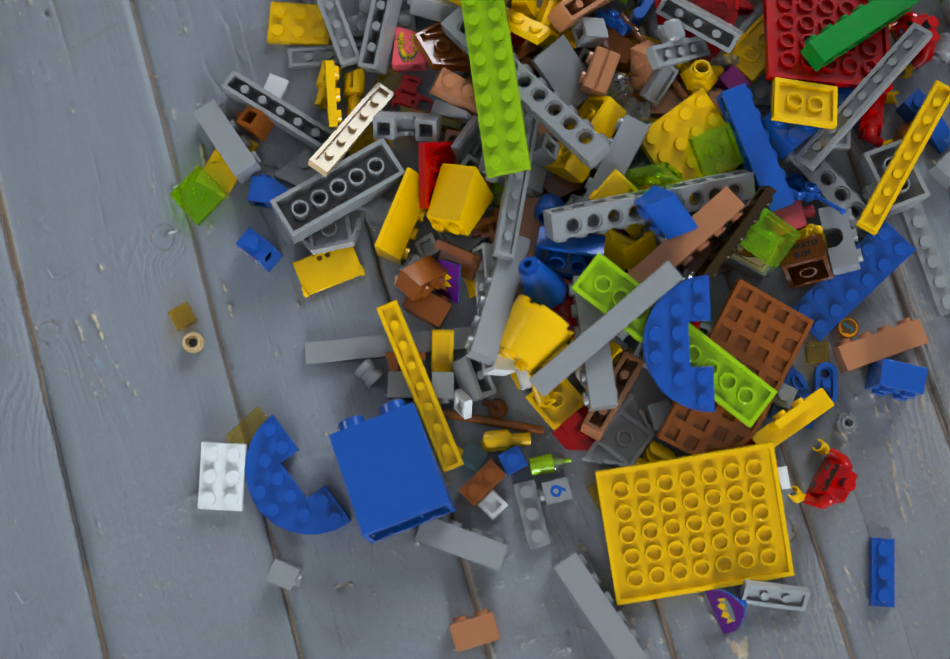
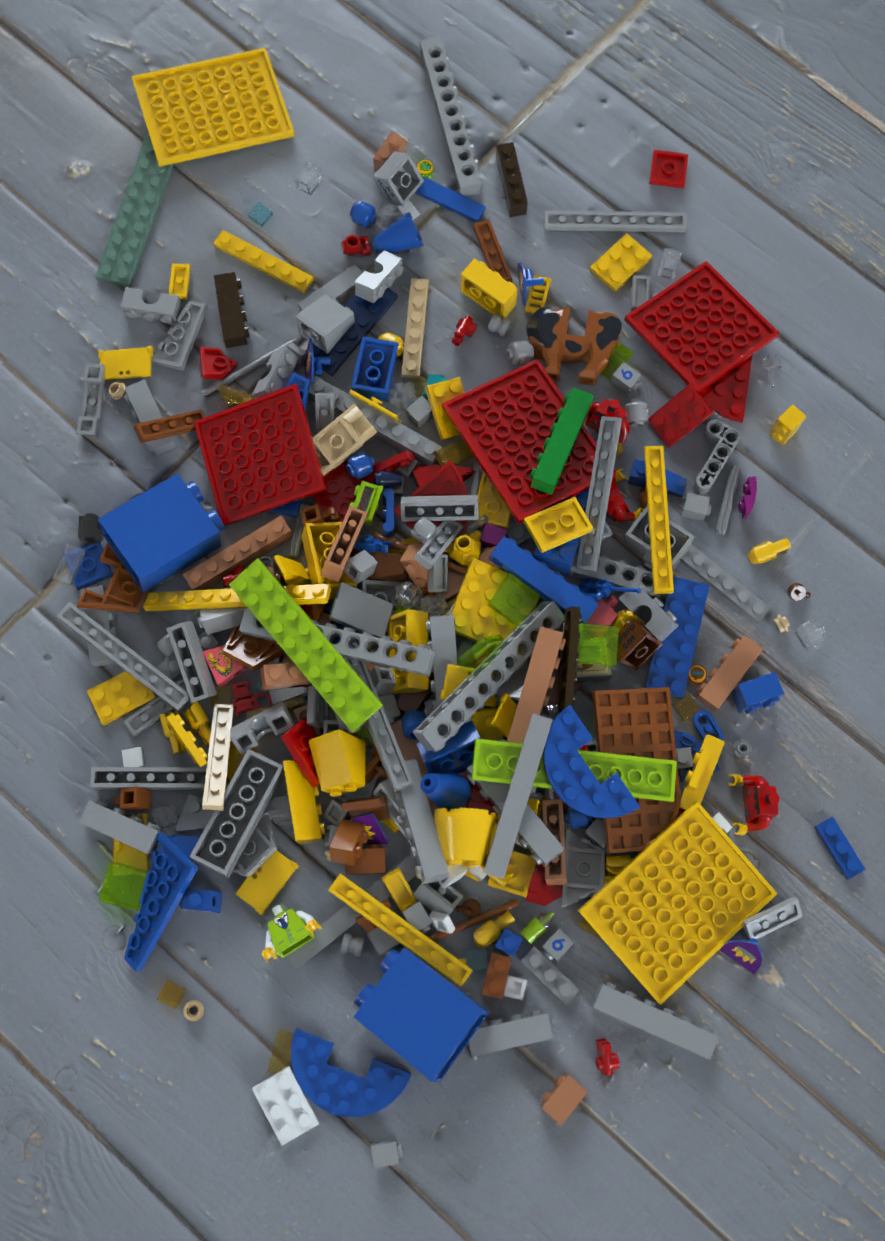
camera: 30 degrees left, 5 degrees down
nougat brick [578,46,621,96] -> none
blue slope [634,185,698,240] -> none
none -> blue wing [124,833,198,971]
none -> lime torso [262,904,322,963]
none -> blue head [564,806,594,829]
none -> red plate [595,1038,620,1075]

